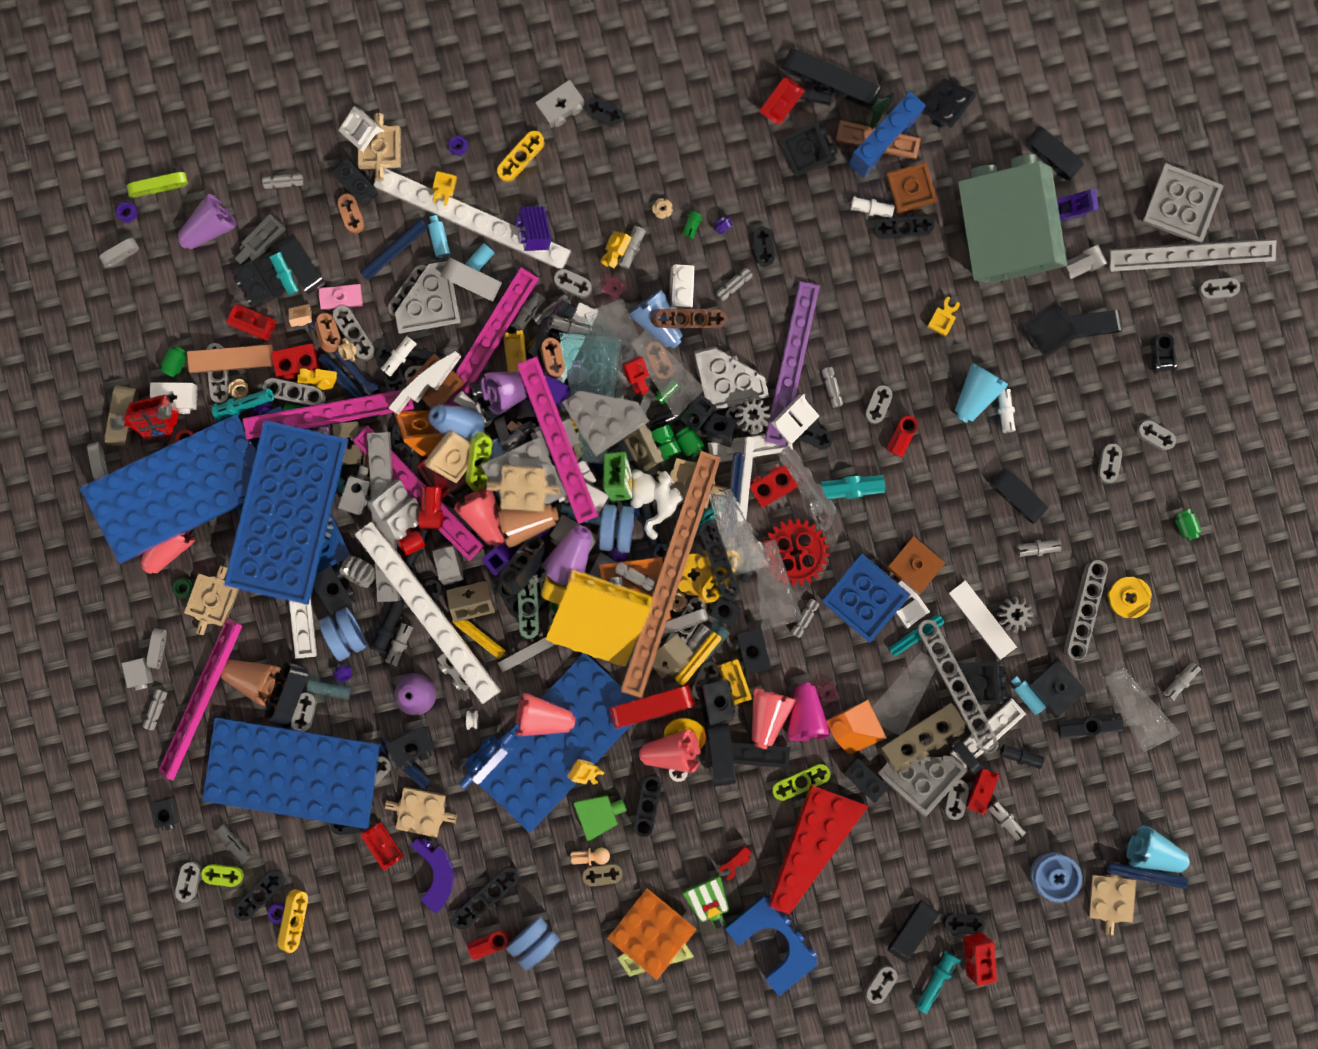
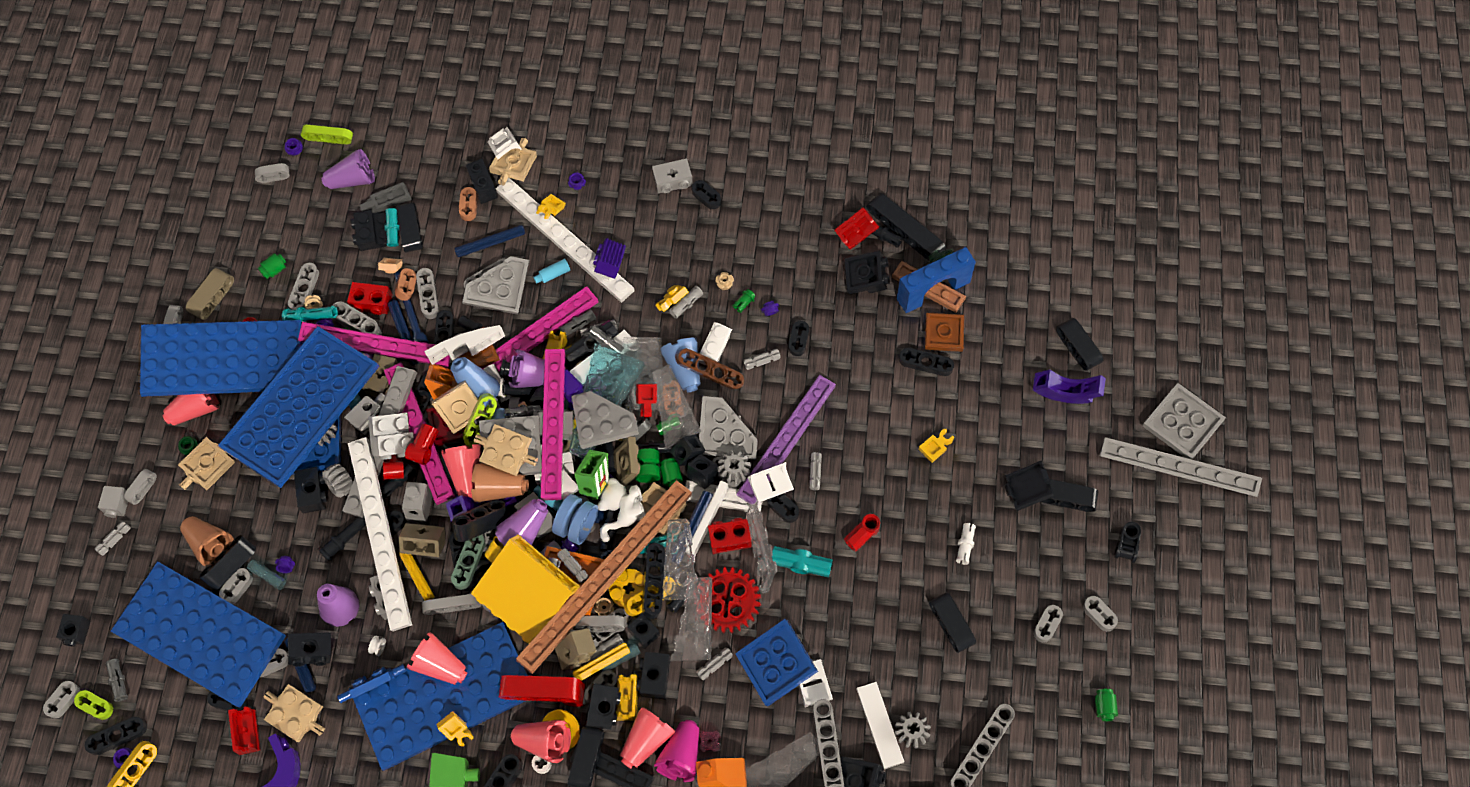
camera: 25 degrees right, 20 degrees down
red torso [110,394,179,443] -> none
white brick [150,383,197,414] -> none
dark pink tile [159,617,242,780] -> none
nougat tile [187,345,274,373] -> none
red hinge [226,305,277,342] -> none
light grey axle [262,173,304,189] -> none
white tile [289,597,317,659] -> none
yellow plate [297,369,337,390] -> none
bright pink plate [319,284,363,310] -> none
medium blue wheel [319,607,367,661] -> none
tan plate [338,338,357,362] -> none
white pin [381,336,417,376] -> none
light grey pin [385,622,414,666] -> none
medium azure cylinder [428,215,450,258] -> none
light grey beam [441,257,502,301] -> none
yellow beam [497,131,544,182] -> none
nougat beam [541,338,565,379] -> none
light grey beam [554,269,592,298] -> none
clear pink plate [602,276,627,301] -> none
white pin [851,197,894,218] -> none
light grey beam [865,385,893,424] -> none
dark orange plate [887,536,945,595] -> none
teal axle [888,614,944,657] -> none
black piece [922,78,976,128] -> none
medium azure cone [955,363,1008,423] -> none
sand green brick [958,154,1067,284] -> none
light grey pin [1017,538,1061,558] -> none
light grey piece [1063,245,1107,280] -> none
yellow plate [1107,577,1152,618] -> none
light grey beam [1198,278,1240,300] -> none

